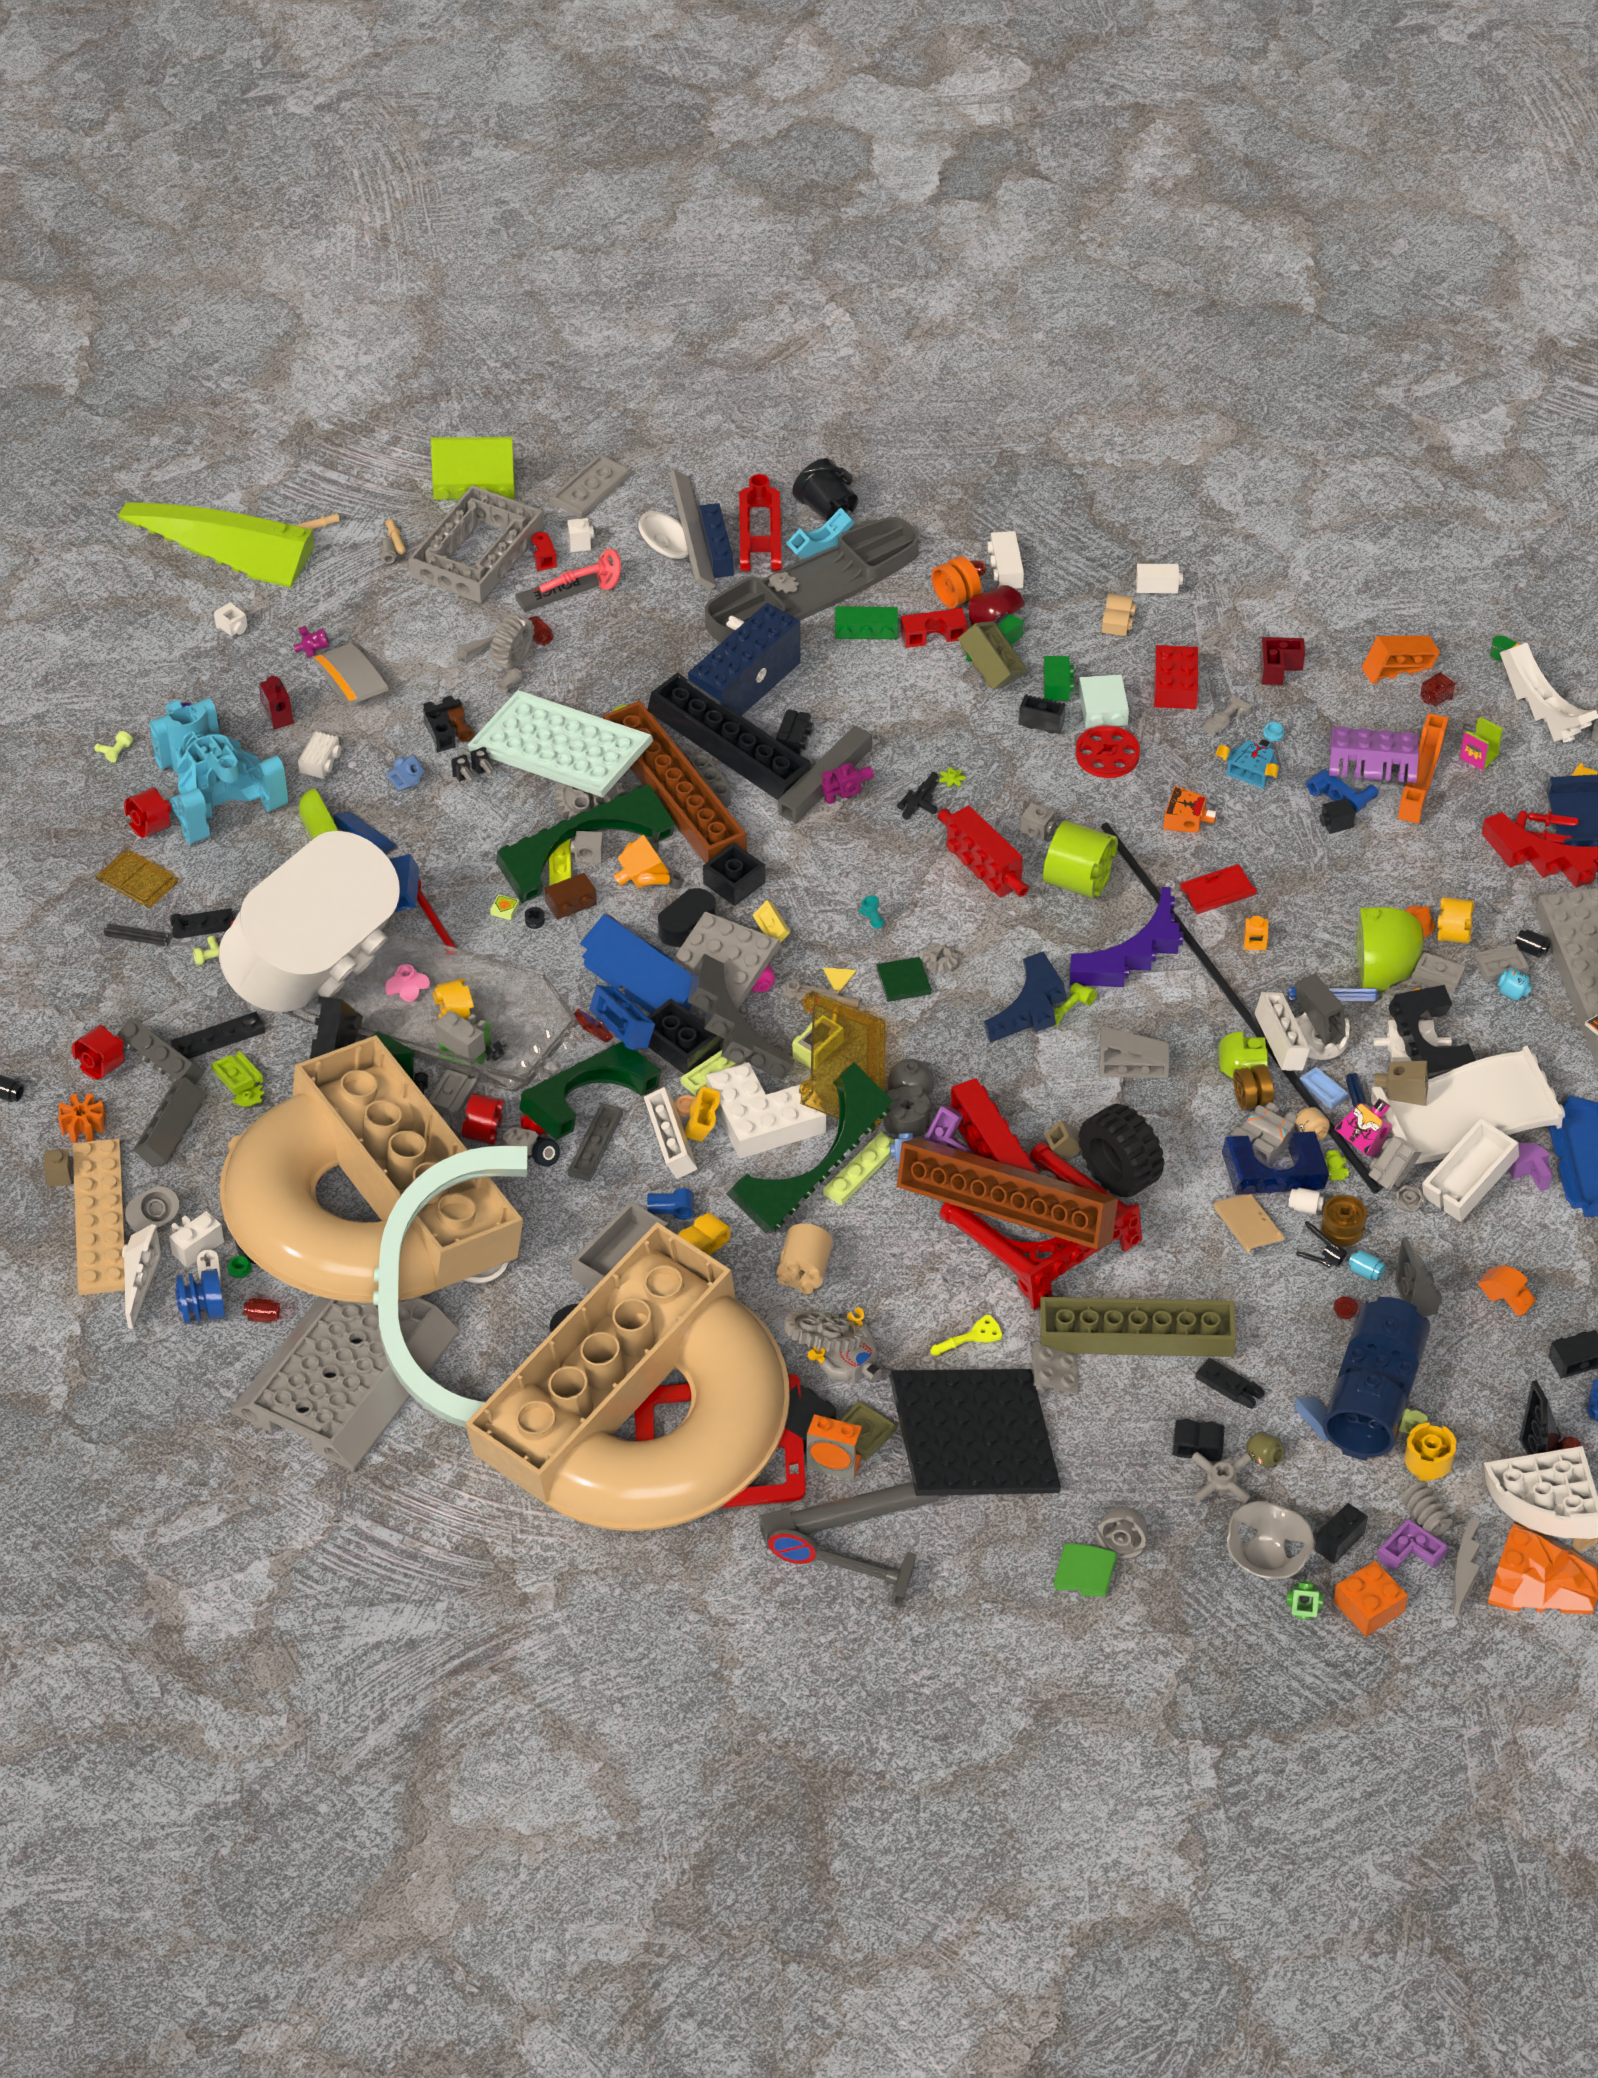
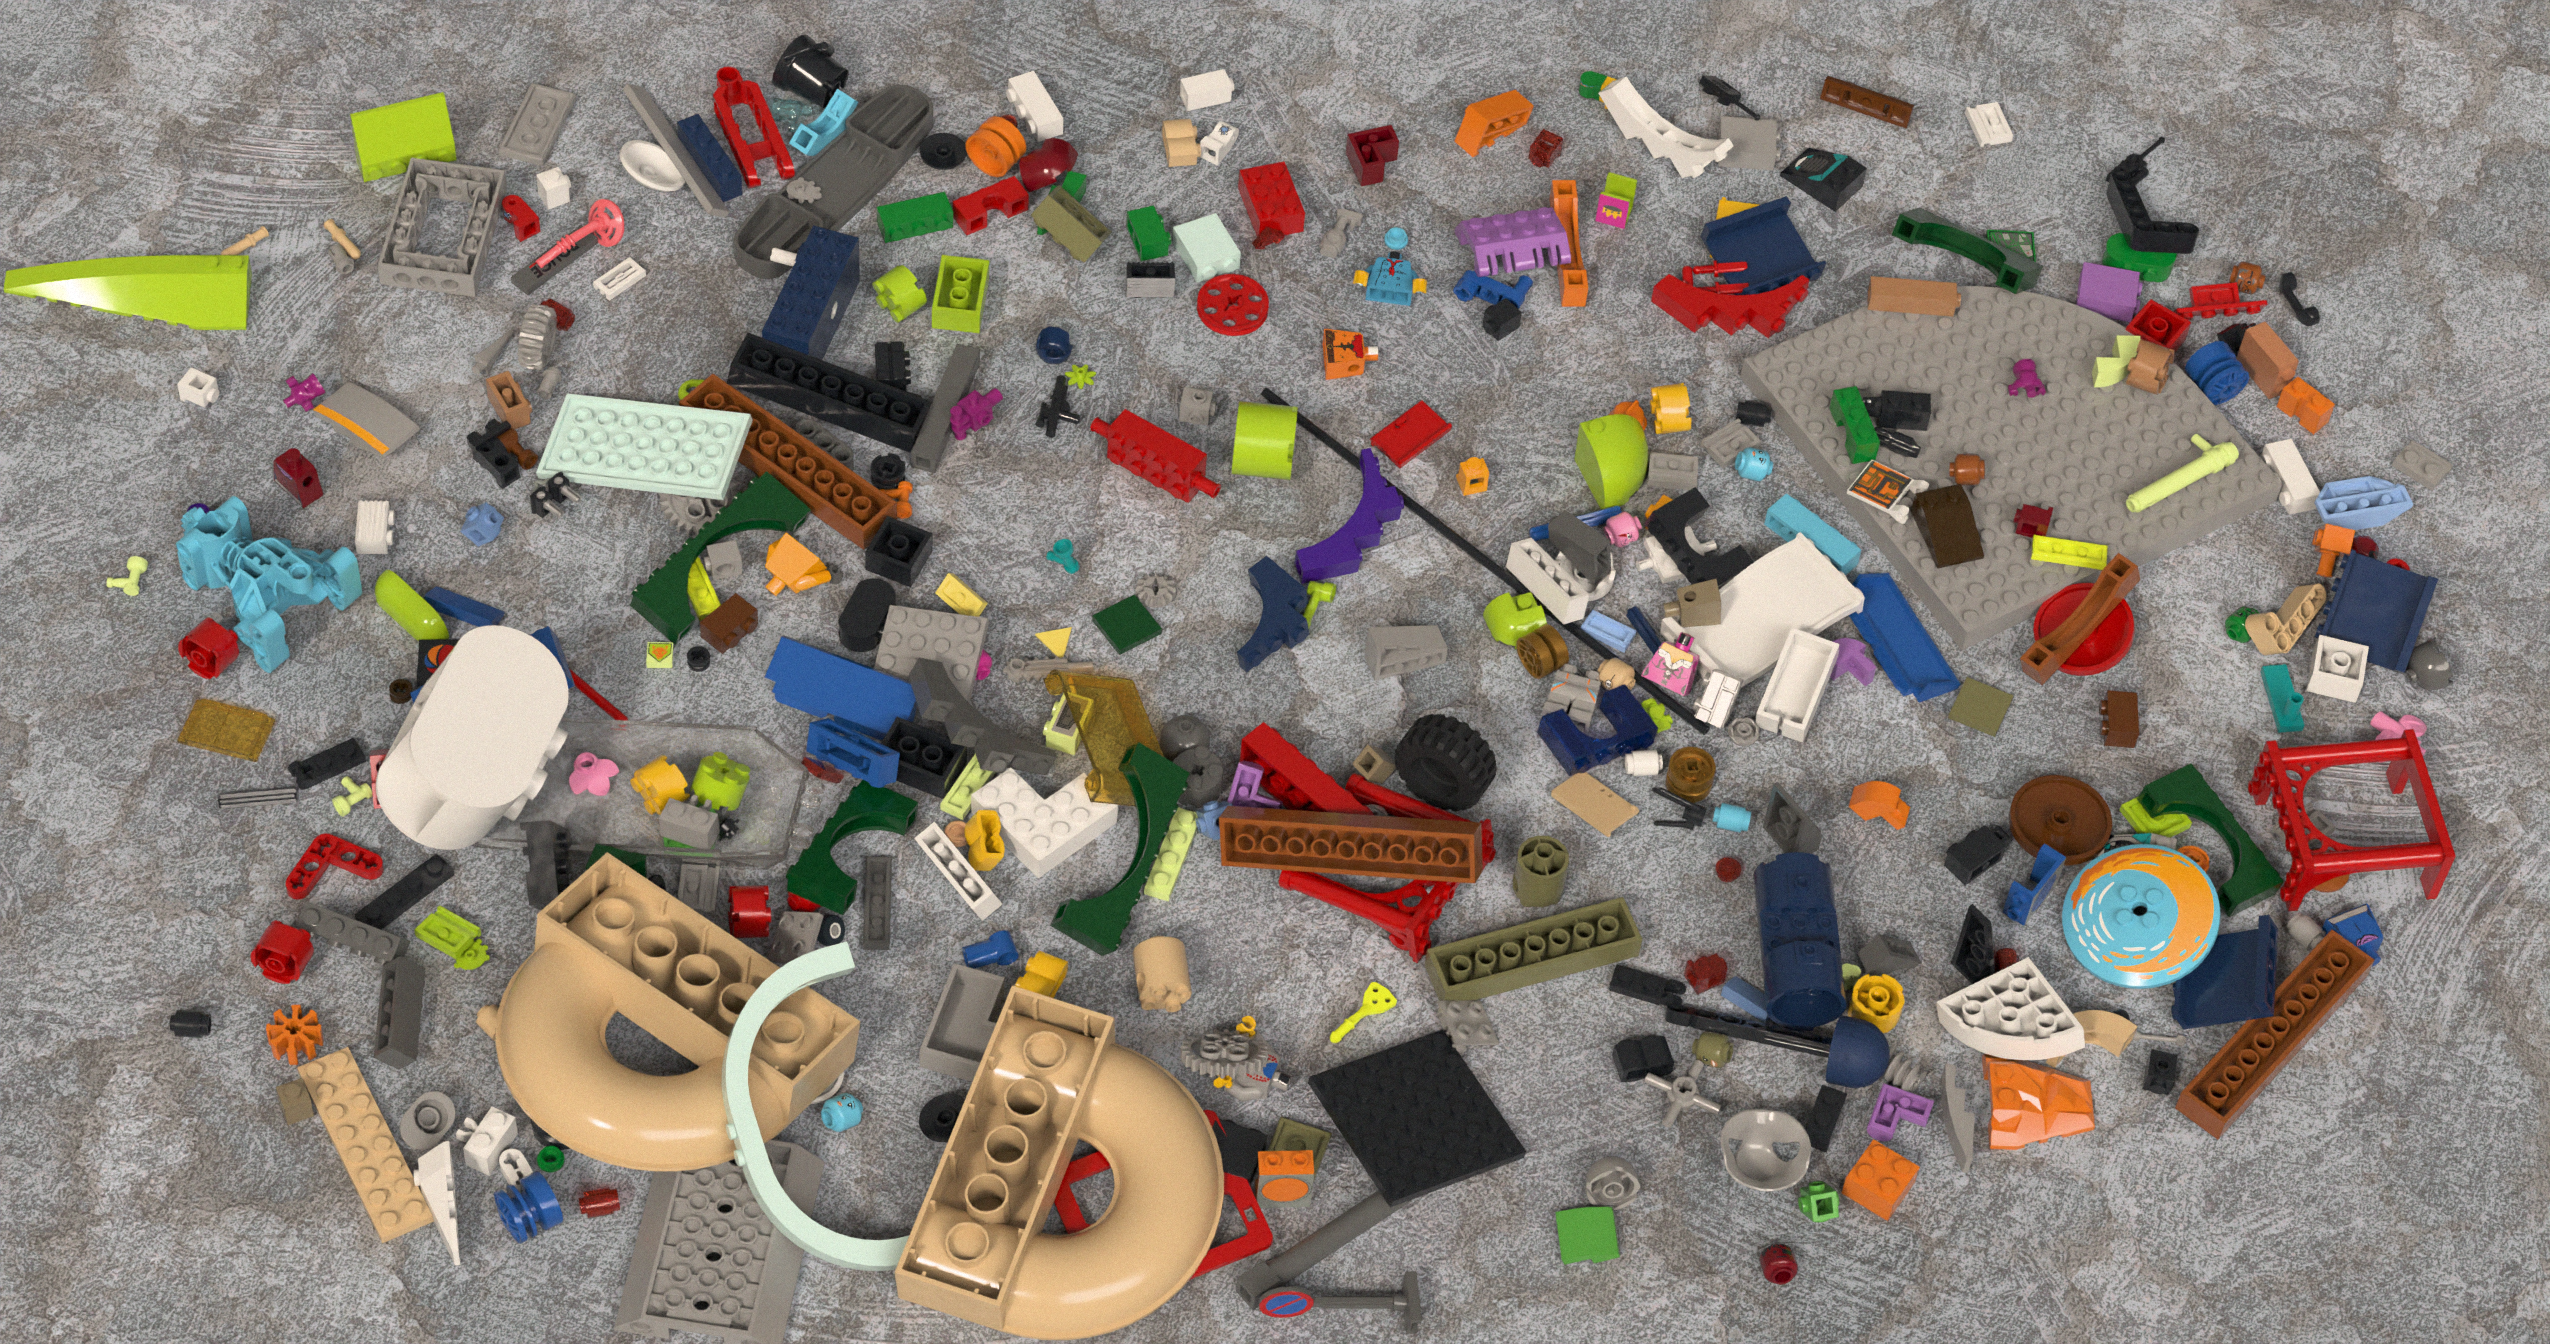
camera: 25 degrees left, 5 degrees up
none -> red beam [285,833,384,900]
none -> medium nougat brick [486,371,532,430]
none -> white tile [593,257,646,301]
none -> lime brick [690,752,751,811]
none -> clear light blue piece [772,98,813,132]
none -> medium azure head [821,1093,863,1132]
none -> black wheel [871,453,906,490]
none -> lime brick [872,265,927,323]
none -> orange piece [880,481,913,519]
none -> black dish [920,133,967,170]
none -> lime brick [932,255,990,334]
none -> dark blue hair [1036,326,1073,365]
none -> white leg [1200,121,1239,166]
none -> clear red tile [1252,227,1285,249]
none -> olive cylinder [1513,835,1569,907]
none -> bright pink head [1603,511,1642,548]
none -> piece [1665,1004,1890,1088]
none -> clear red brick [1684,953,1728,995]
none -> dark red head [1759,1244,1798,1285]
none -> medium azure brick [1764,493,1861,575]
none -> dark grey arch [1857,934,1921,976]

